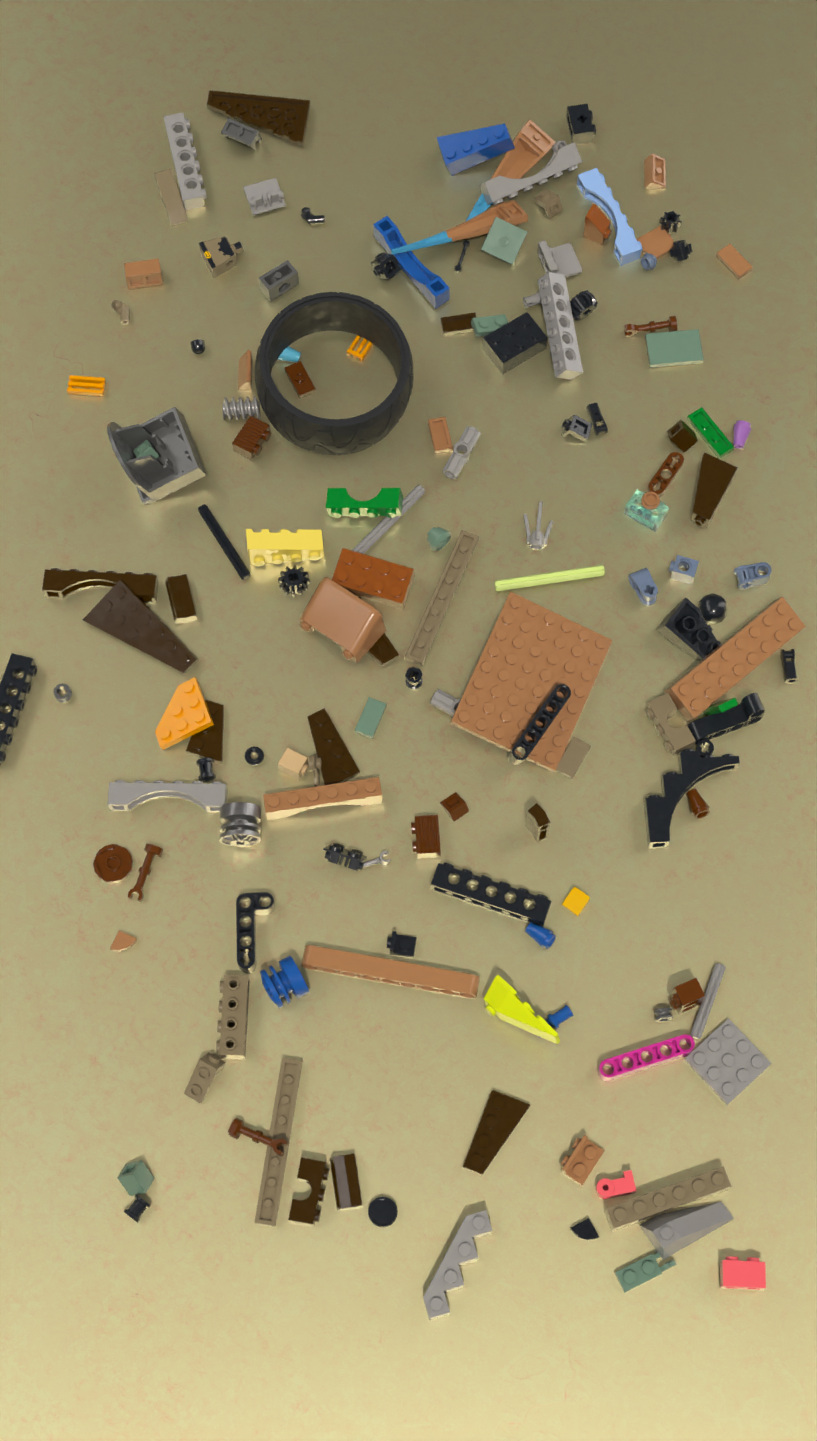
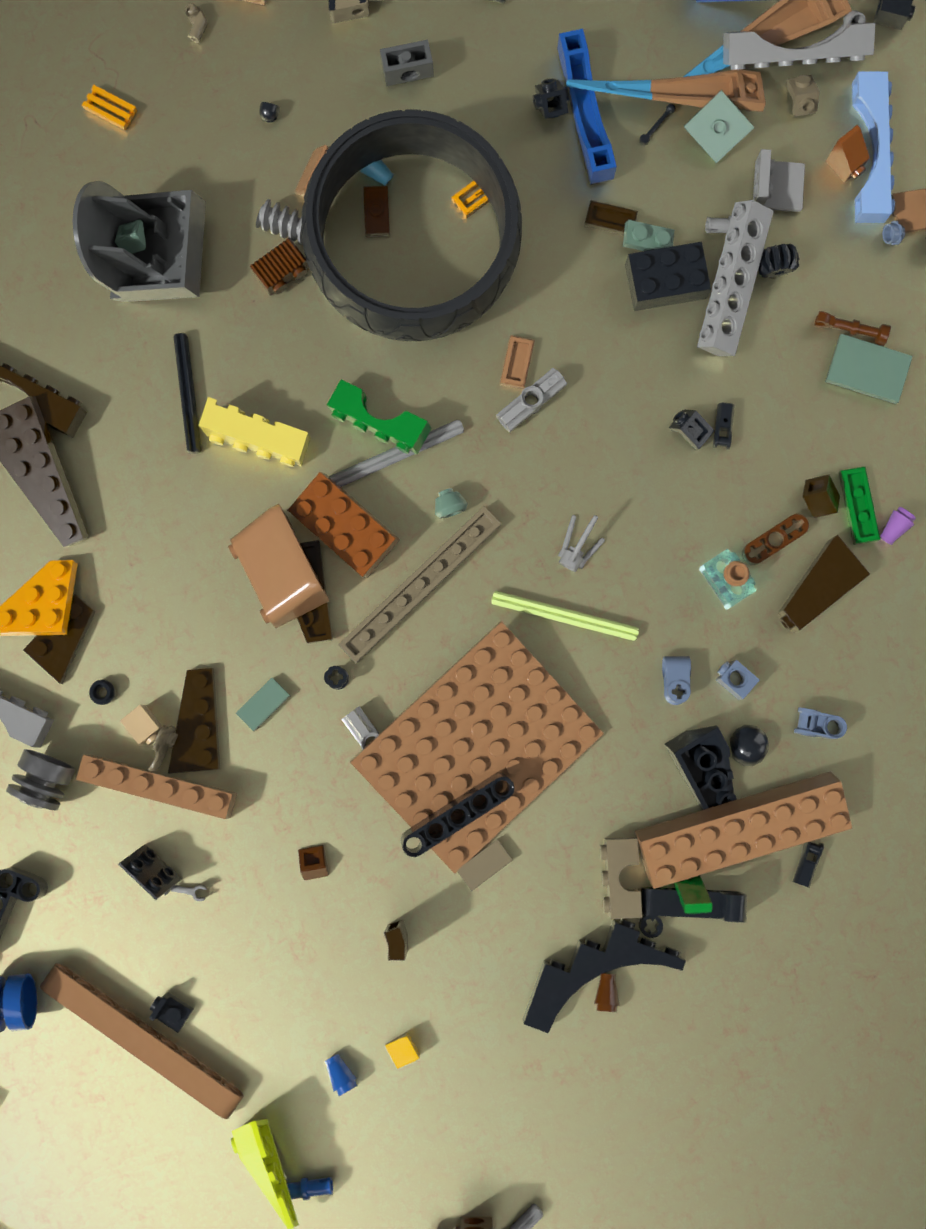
camera: 25 degrees right, 15 degrees up
dark brown piece [165,574,197,624] -> none
black bush [196,758,216,782] -> none
black gear [278,564,310,598] -> none
reddish brown brick [411,815,441,859] -> none
black brick [431,863,551,927] -> none

